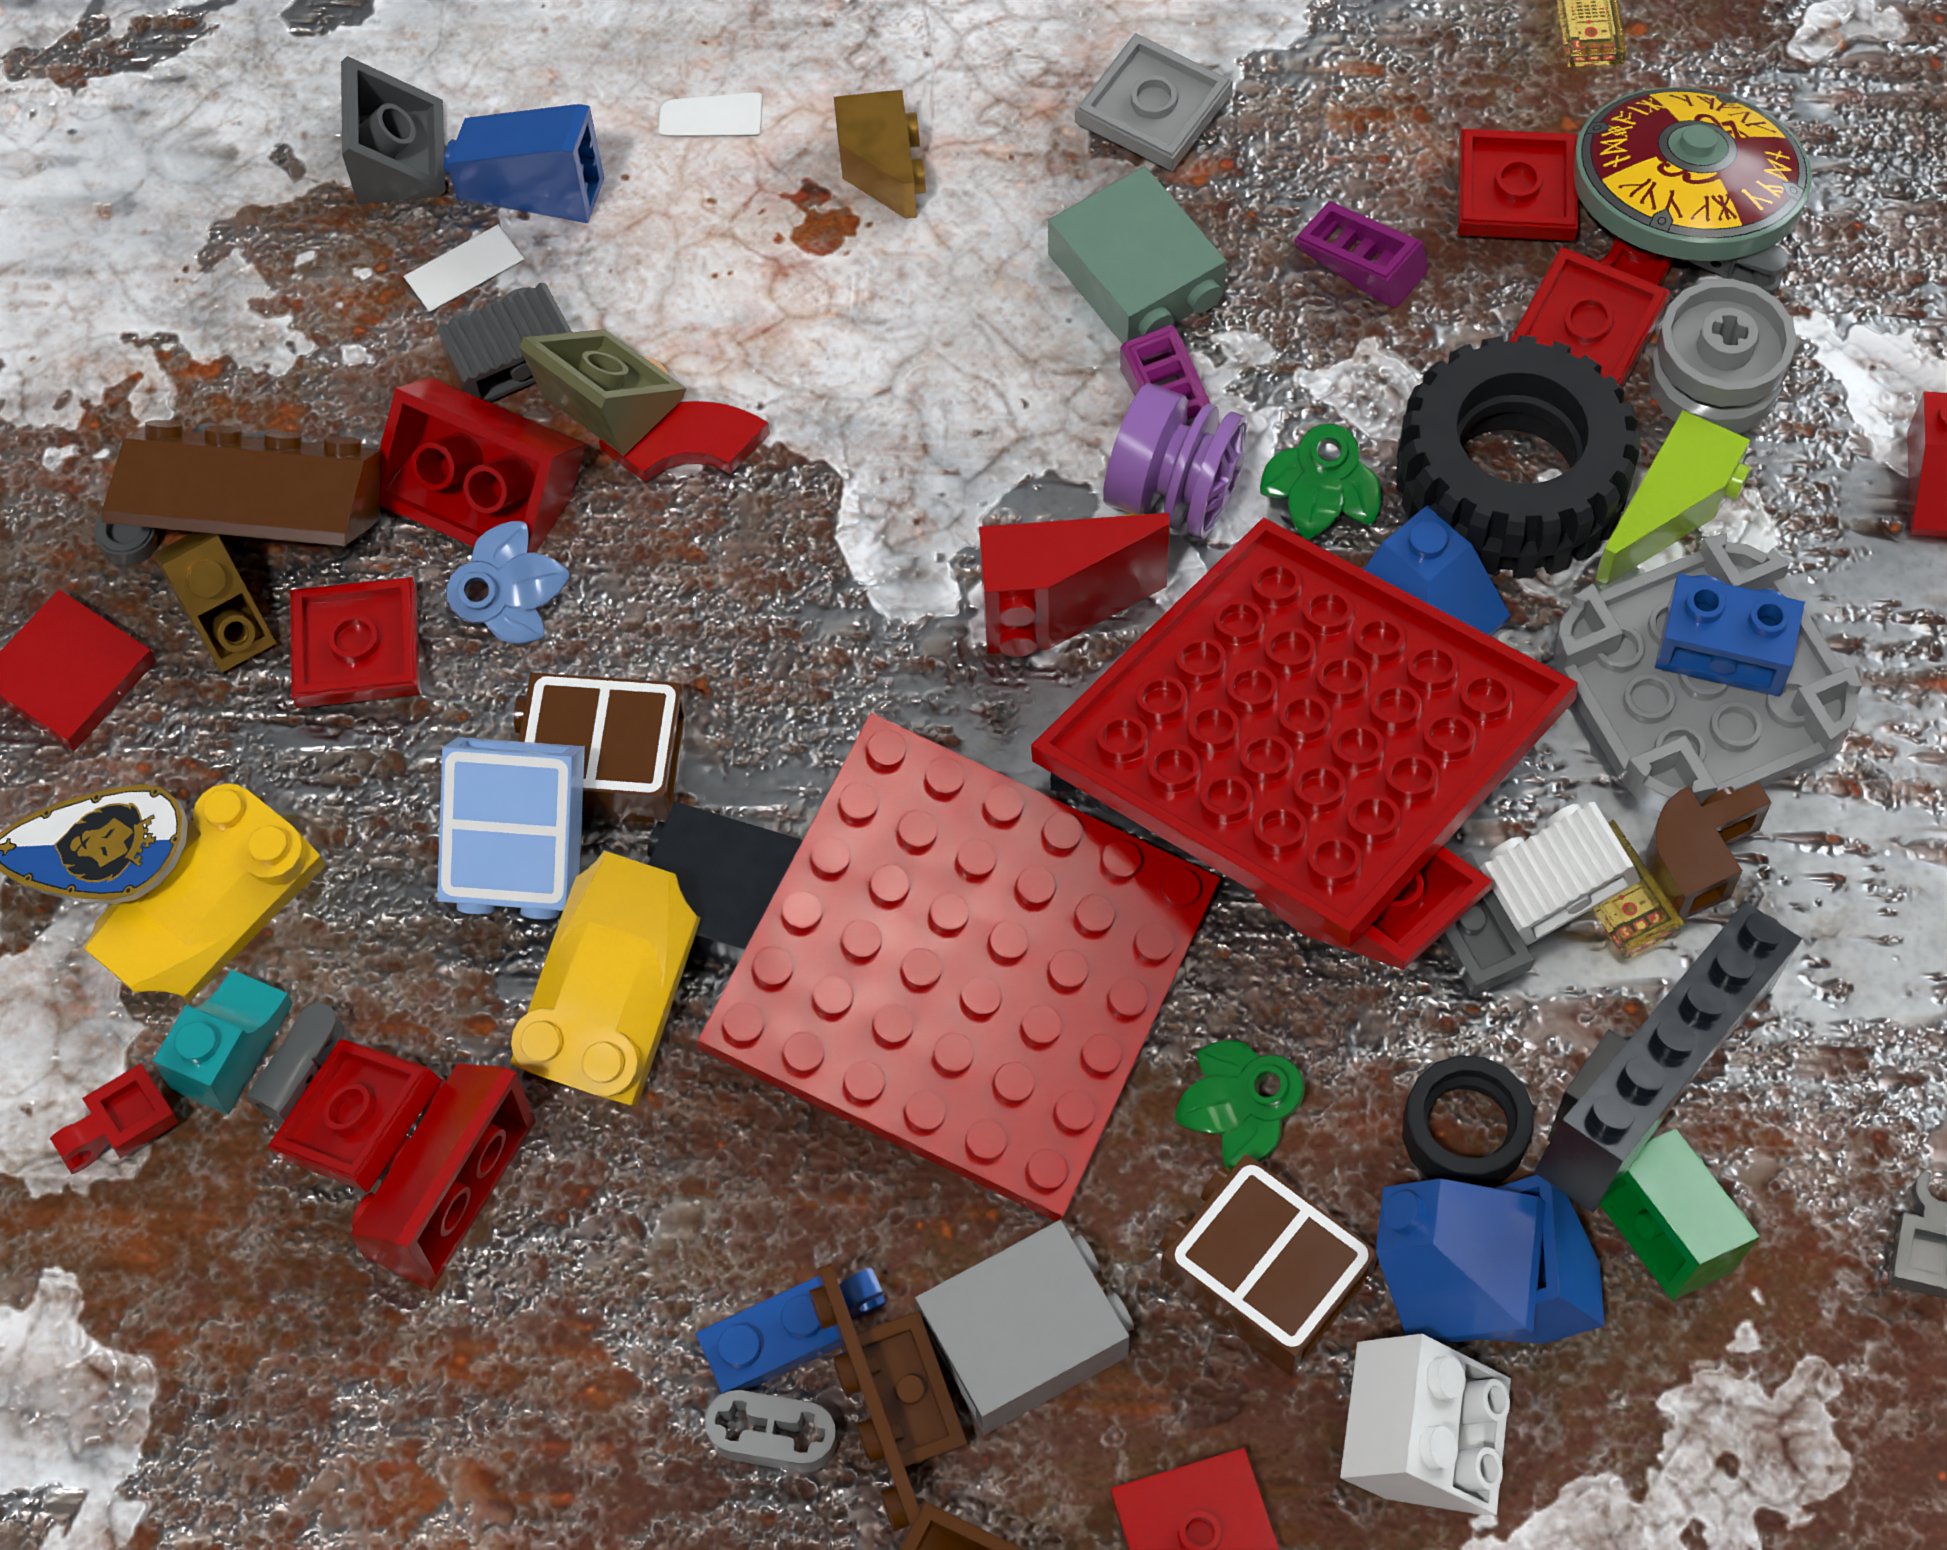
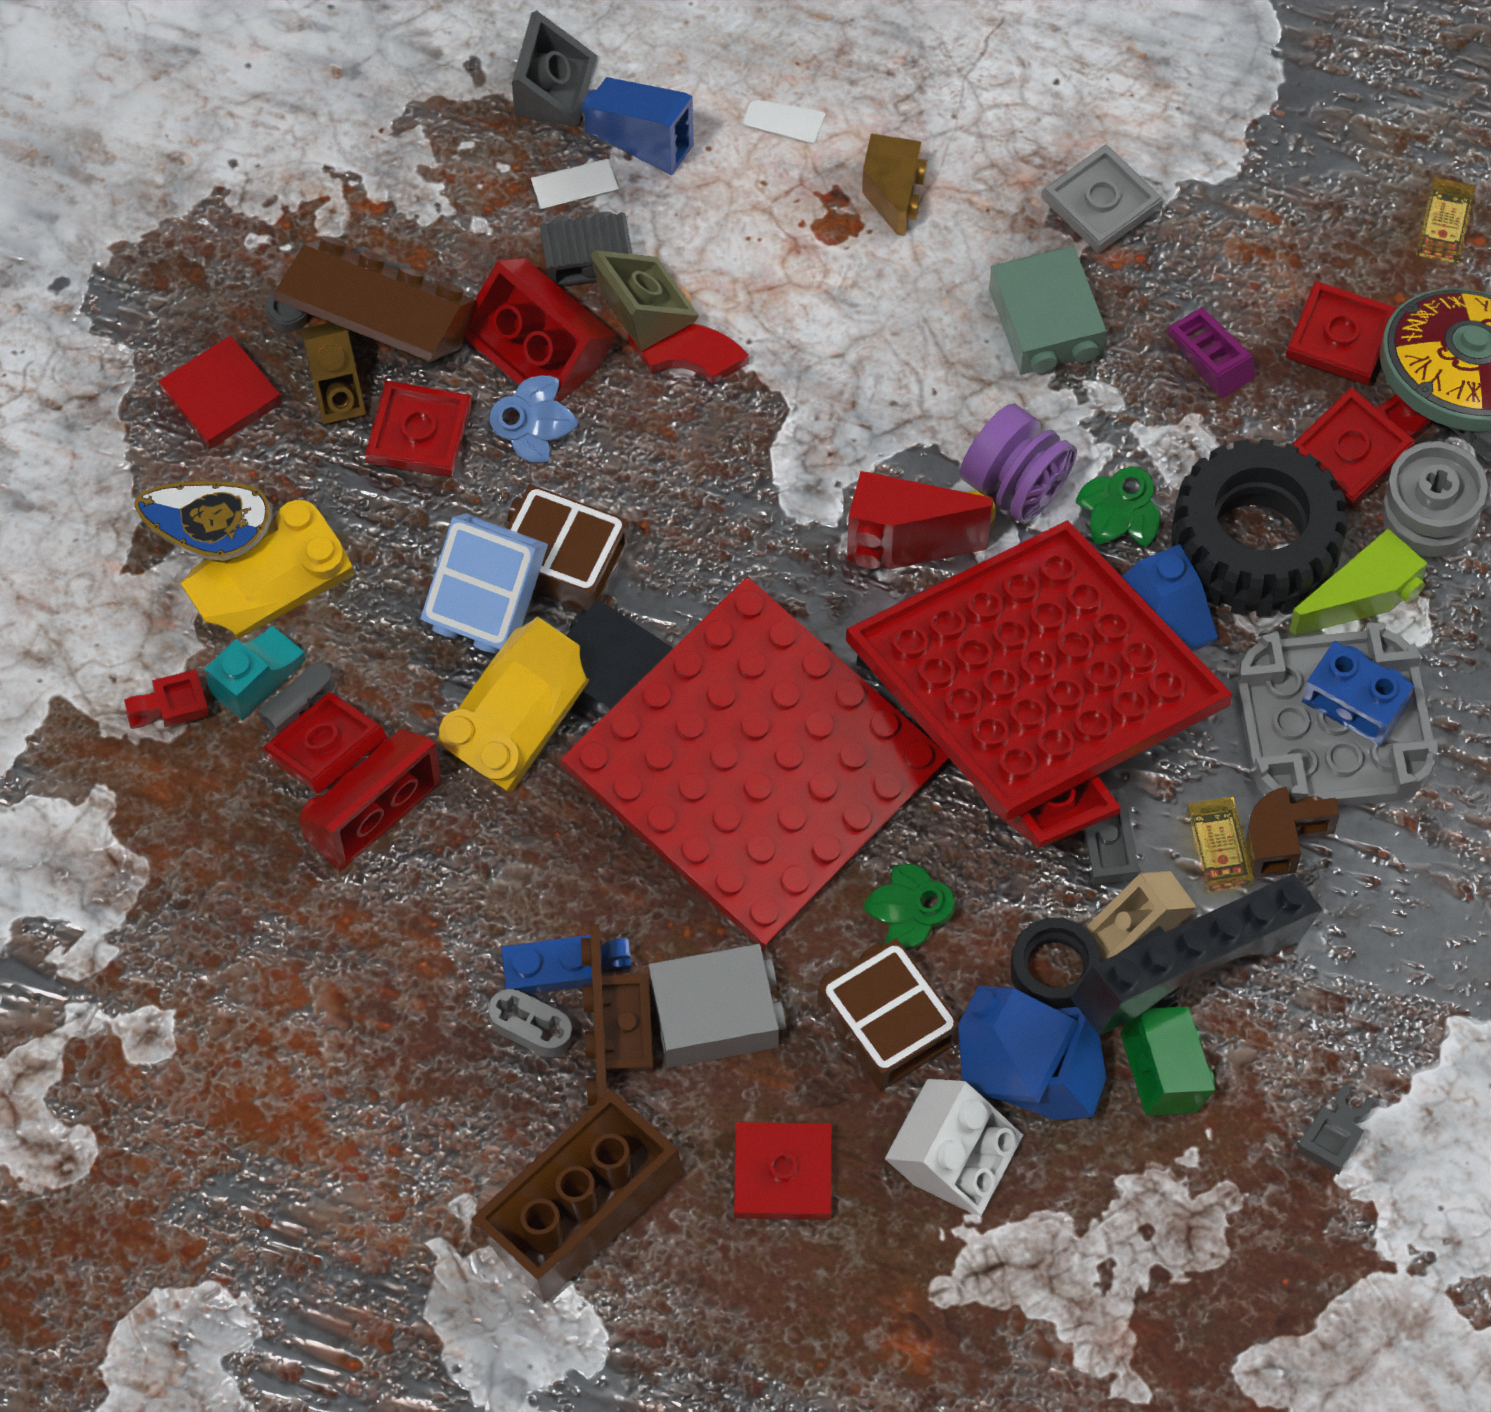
camera: 15 degrees right, 0 degrees up
magenta slope [1120,325,1220,427] -> none
white brick [1480,802,1641,946] -> none
none -> tan slope [1085,871,1196,961]

